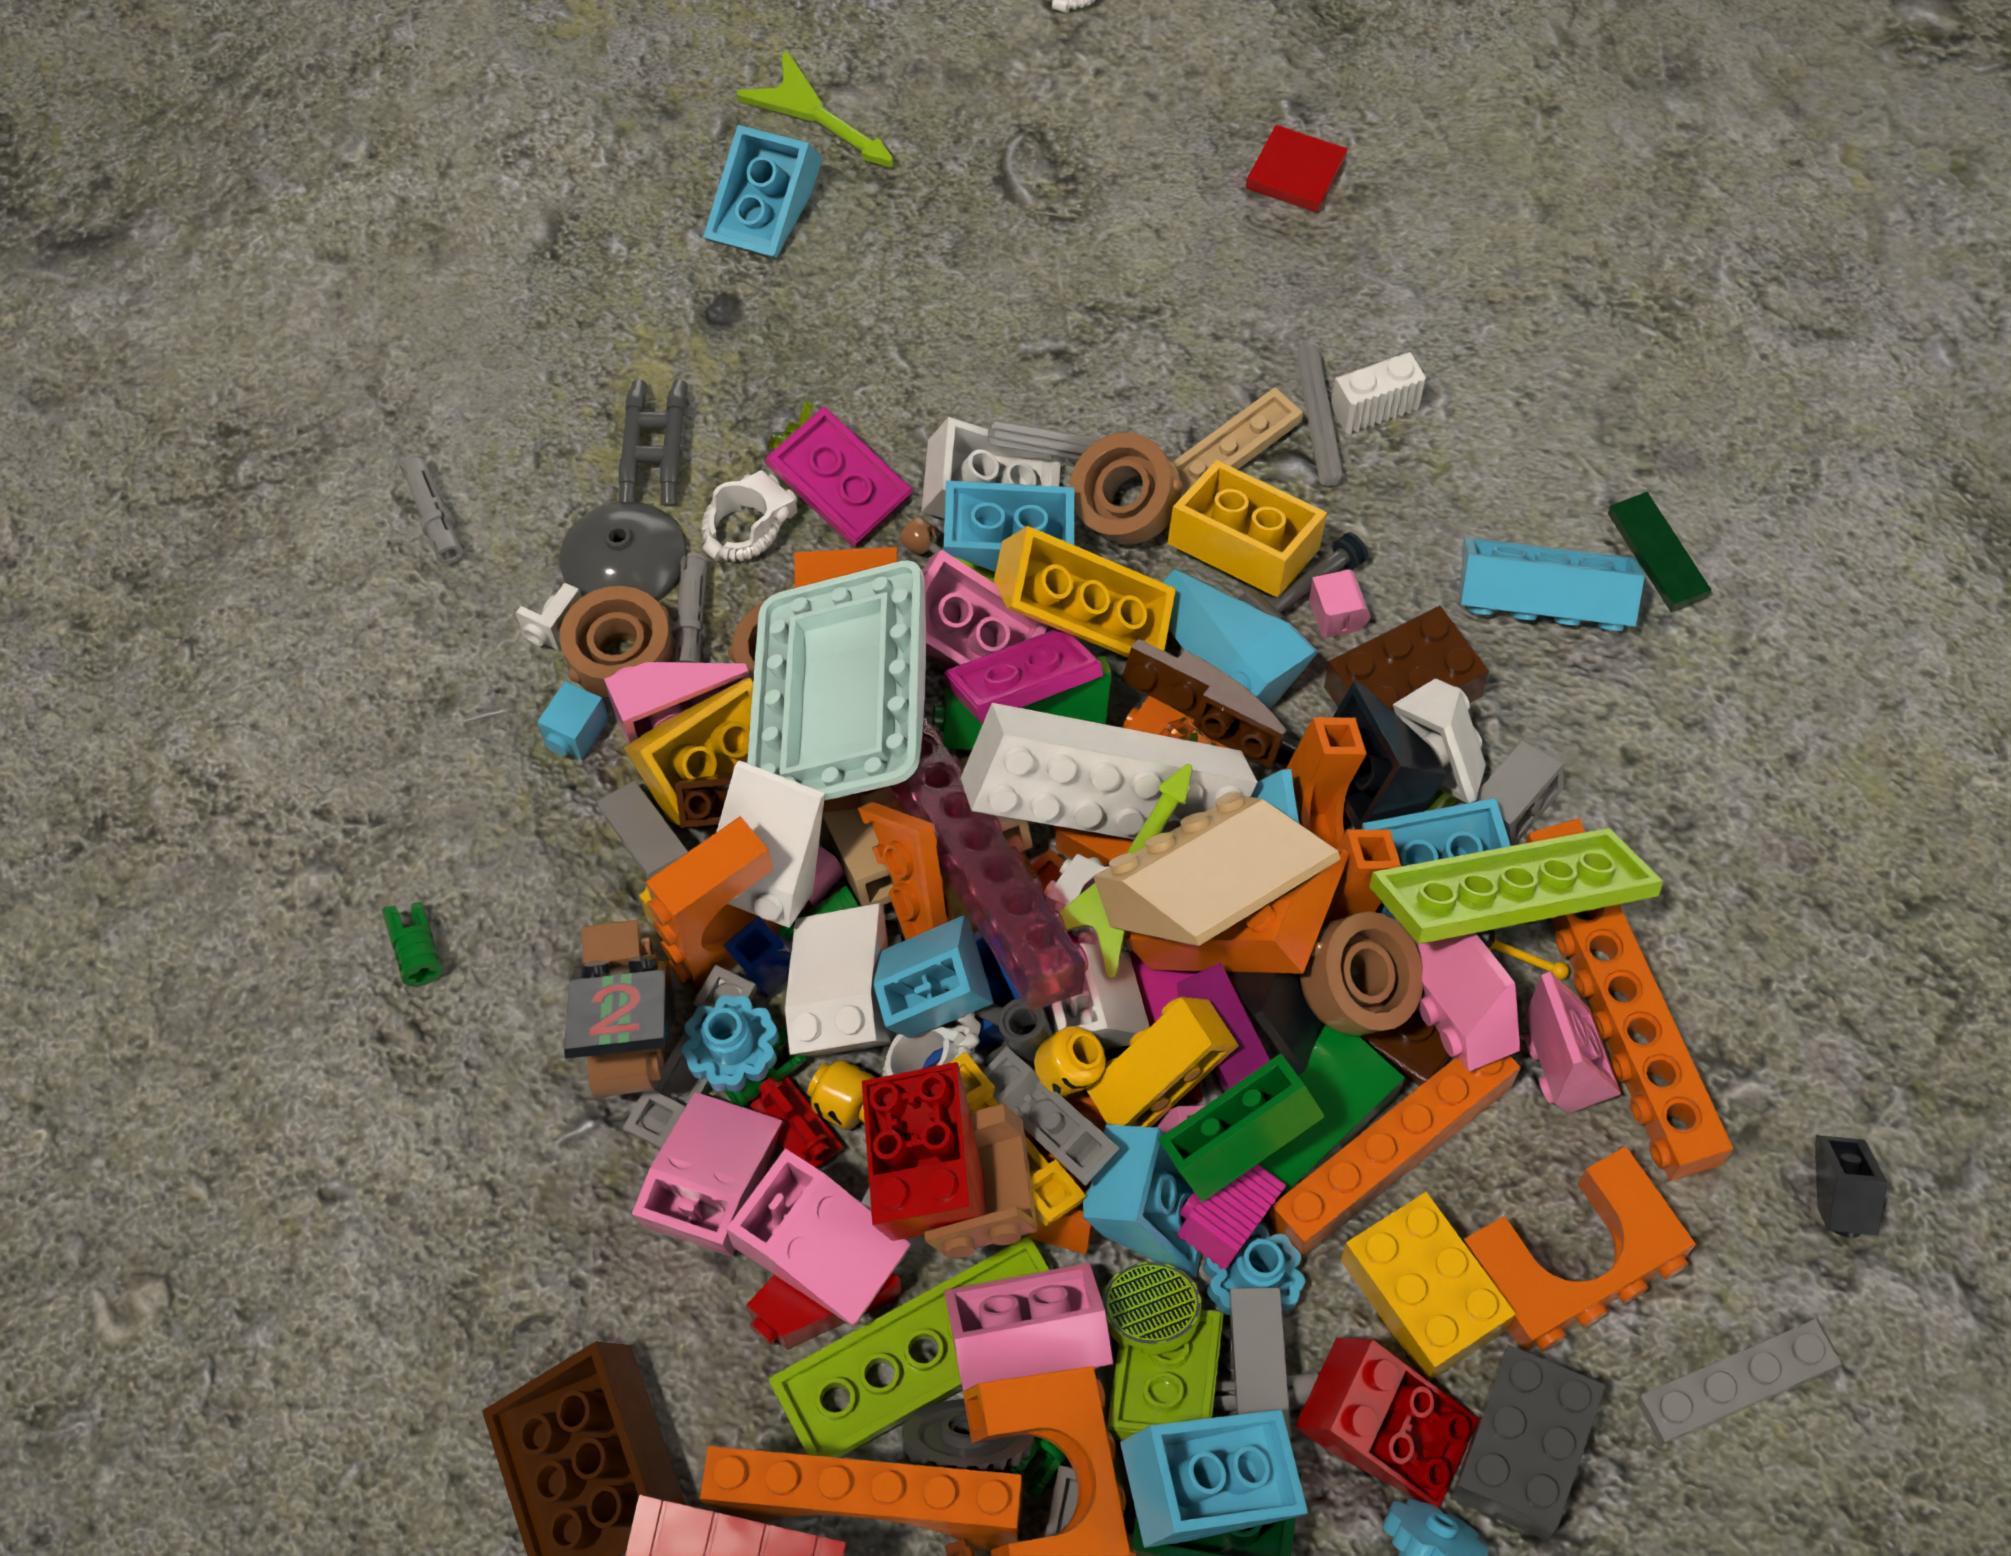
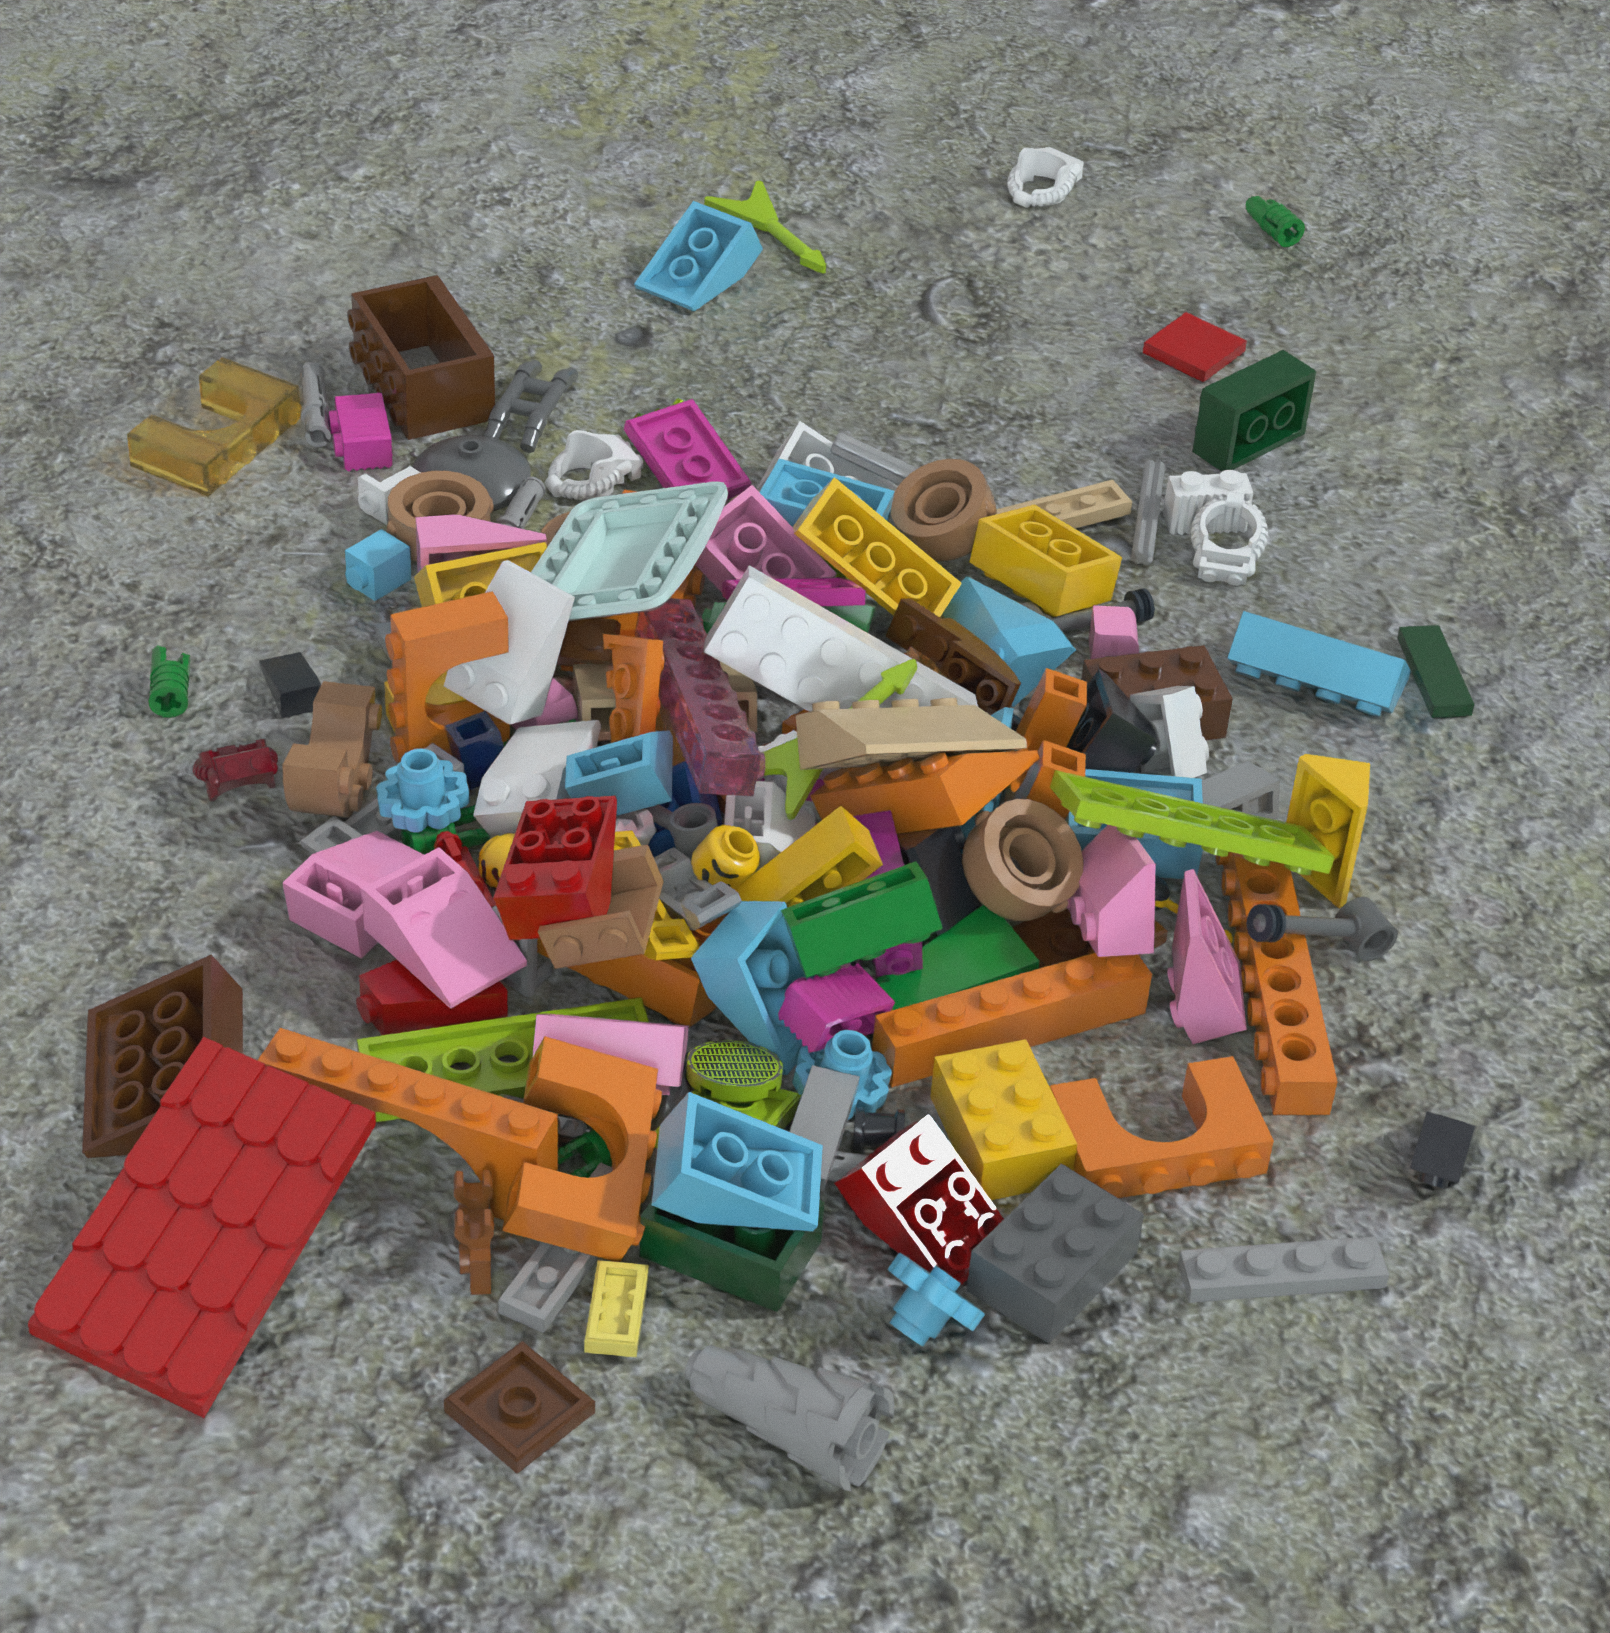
camera: 10 degrees right, 20 degrees down
slope [564,955,676,1059] -> none
none -> clear yellow arch [127,357,302,497]
none -> dark red piece [193,739,278,802]
none -> black slope [259,652,321,718]
none -> dark pink brick [328,393,393,472]
none -> reddish brown hose [347,275,495,440]
none -> black bush [853,1107,905,1151]
none -> white piece [1190,491,1268,586]
none -> dark green brick [1192,350,1317,472]
none -> dark grey piece [1246,897,1398,961]
none -> yellow slope [1286,754,1370,908]

